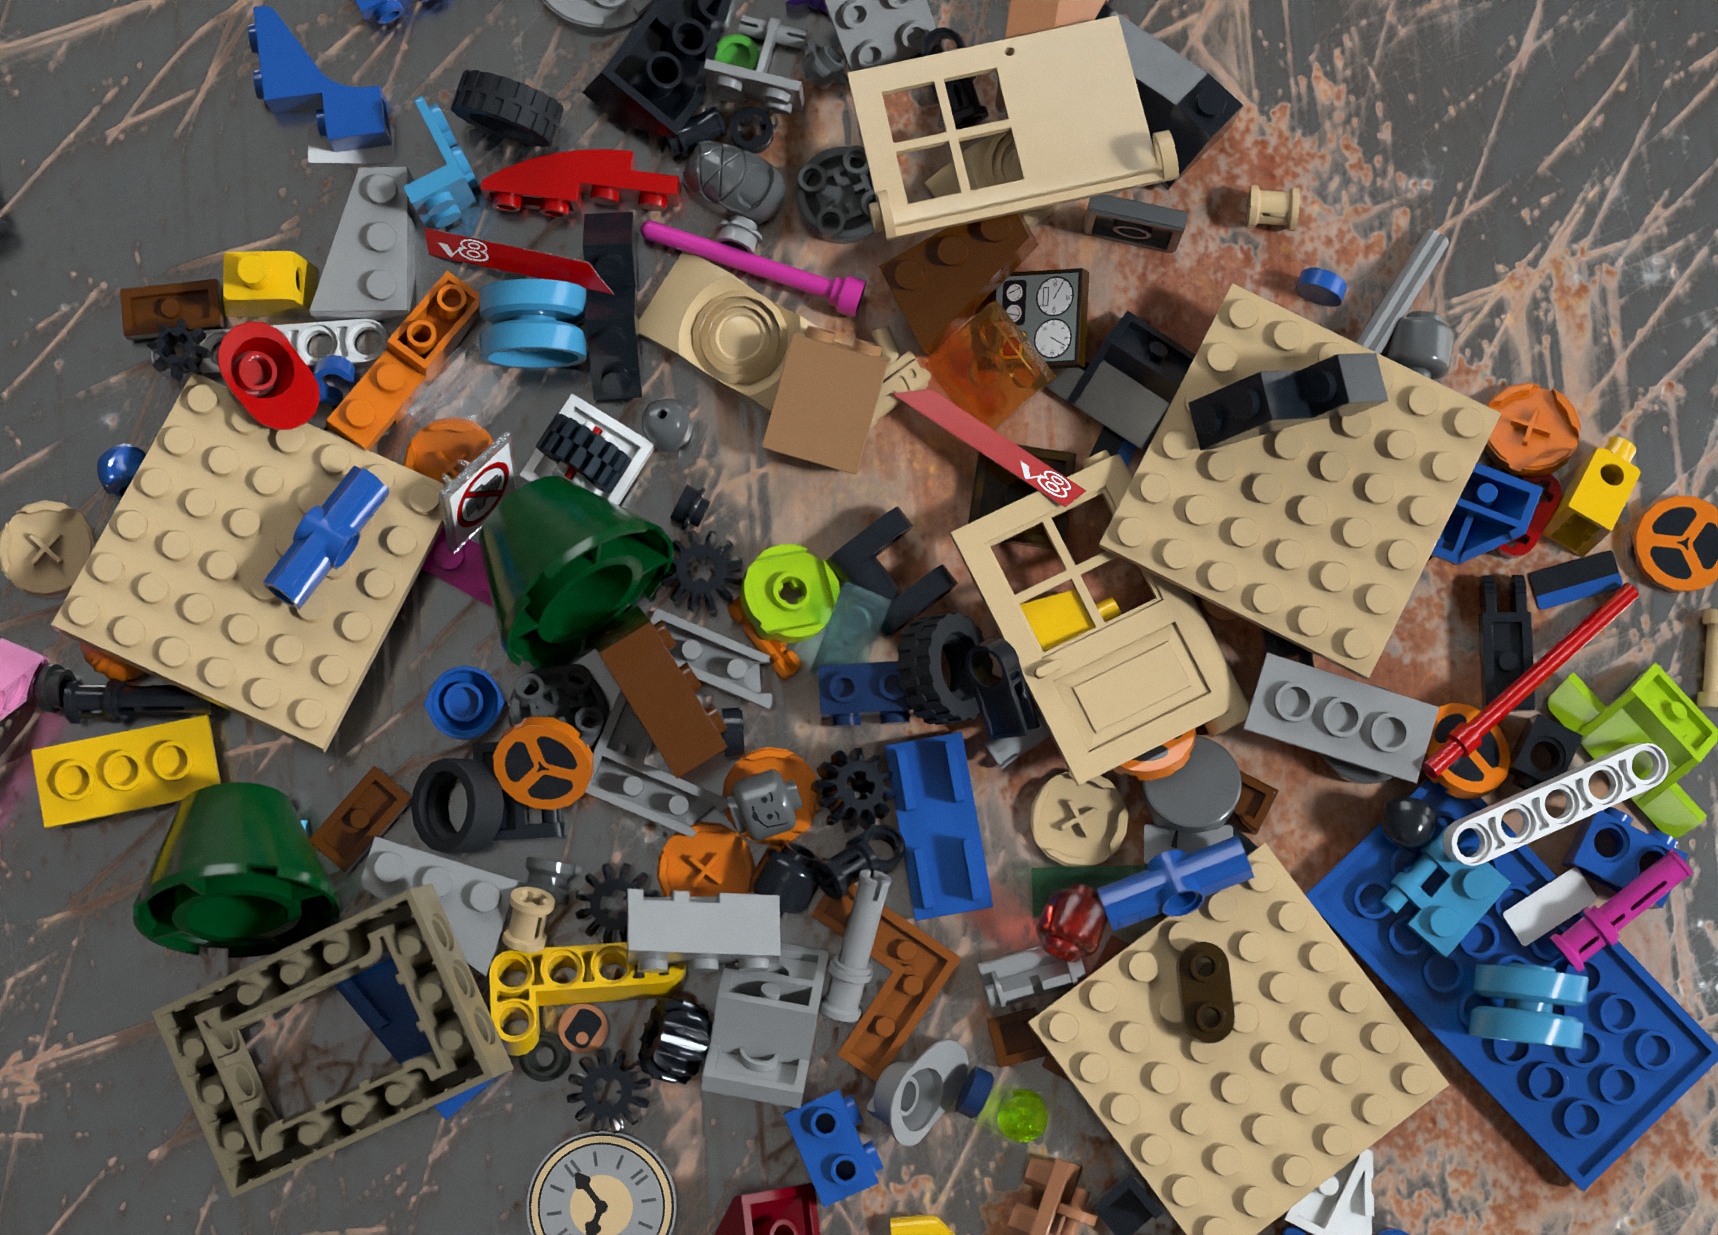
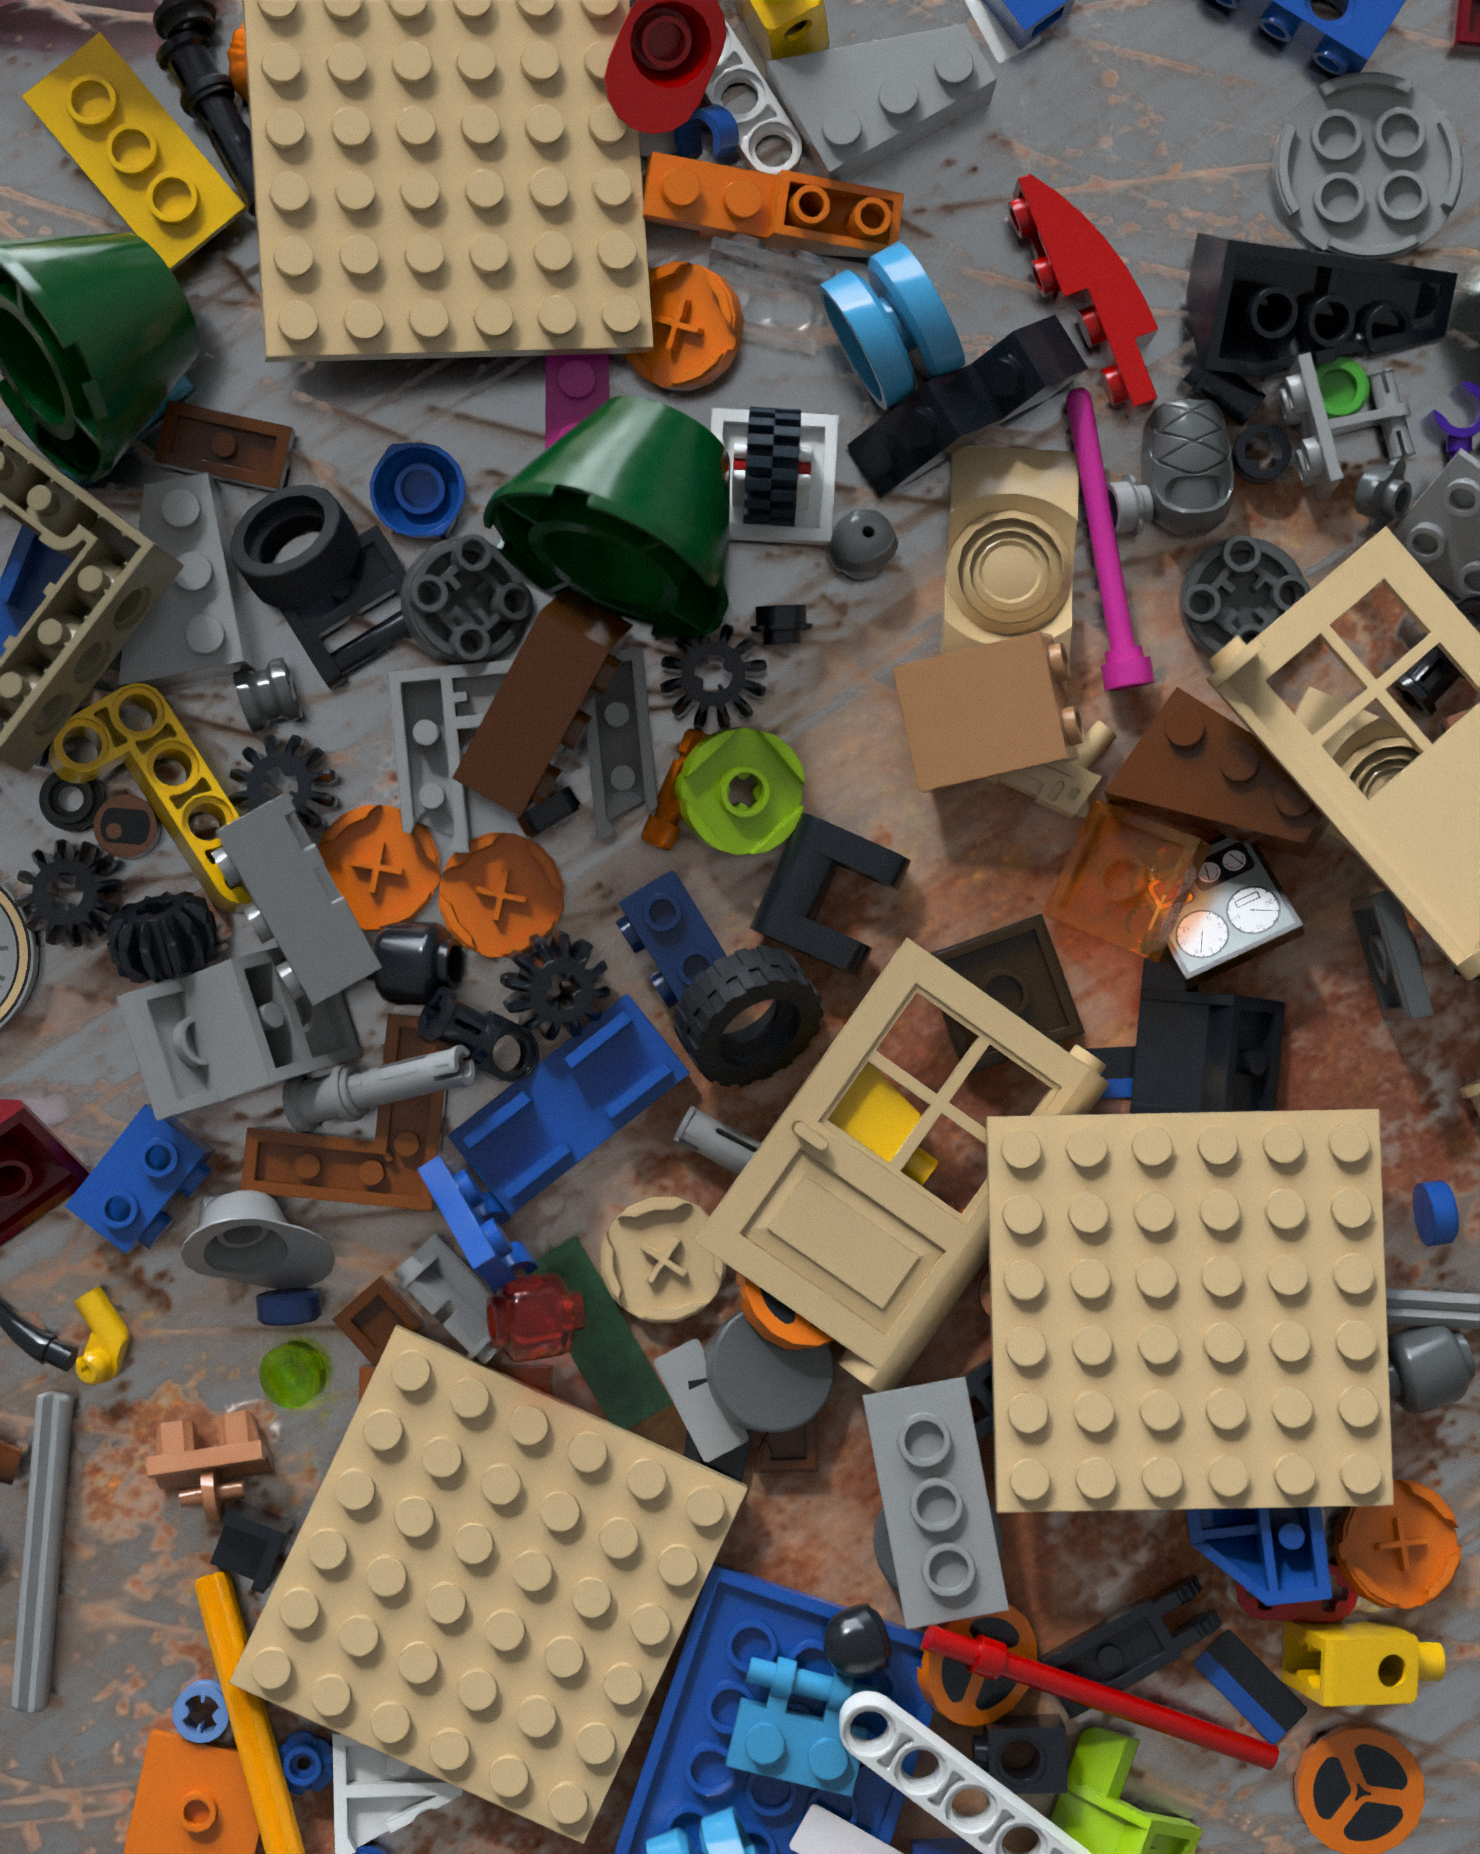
camera: 60 degrees right, 5 degrees up
blue piece [263,465,389,610] -> none
dark azure bracket [403,95,479,228] -> none
red sticker [424,228,614,294] -> none
piece [439,431,519,554] -> none
black tyre [450,70,564,148] -> none
orange tile [493,716,594,810] -> none
tan bush [502,887,555,953] -> none
dark grey head [726,769,803,841] -> none
clear light blue plate [810,581,892,675] -> none
sticker [891,389,1086,508] -> none
black piece [965,637,1040,740] -> none
blue piece [1098,835,1255,931] -> none
dark brown plate [1176,942,1235,1044] -> none
black arch [1188,353,1388,450] -> none
none -> blue plate [418,1155,539,1296]

